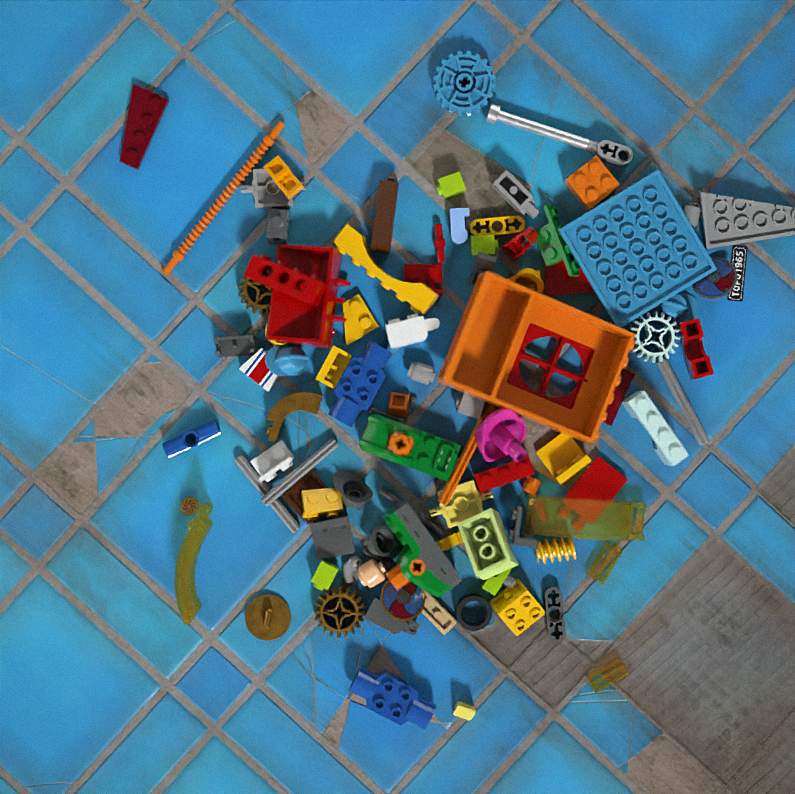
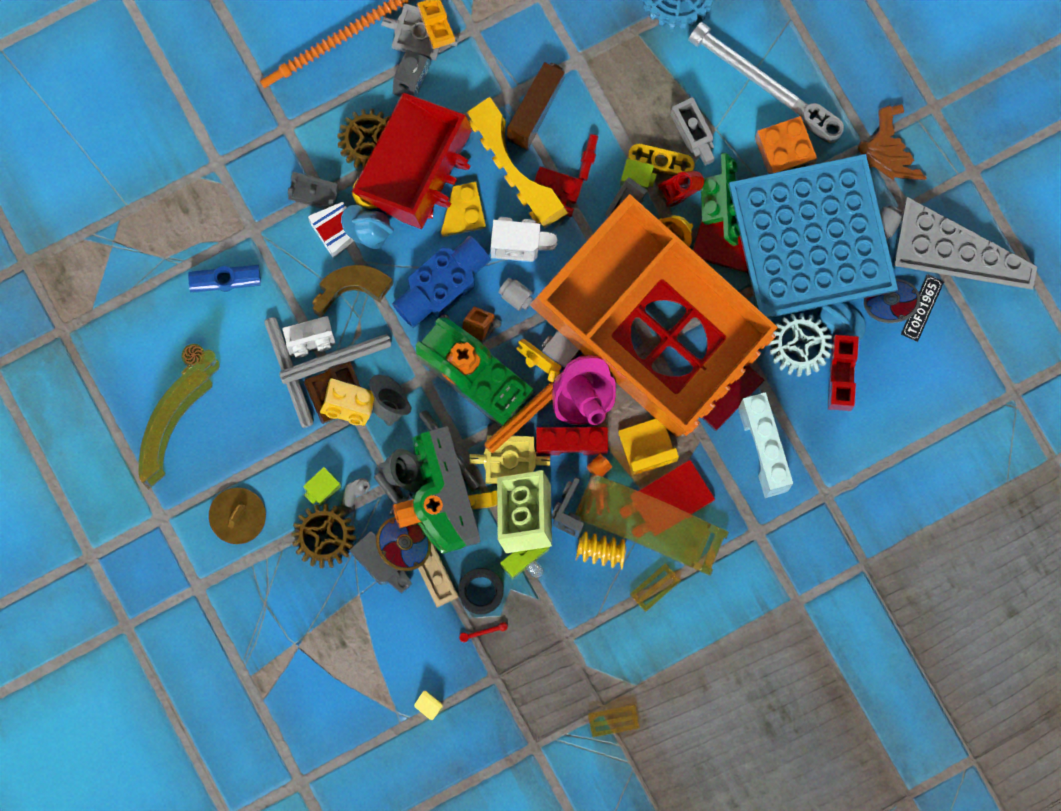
camera: 15 degrees right, 10 degrees down
red brick [244,254,327,307] -> none
dark grey bracket [309,515,355,560] -> none
yellow hinge [316,345,352,389] -> none
blue brick [349,667,436,729] -> none
light nougat head [357,559,387,588] -> none
lime brick [435,171,466,200] -> none
light blue leg [449,208,470,245] -> none
yellow bracket [489,579,546,636] -> none
dark grey beam [544,586,566,642] -> none
light grey axle [657,358,709,445] -> none
none -> red hinge [459,622,508,643]
none -> yellow piece [517,339,562,382]
none -> dark orange animal [857,104,927,180]

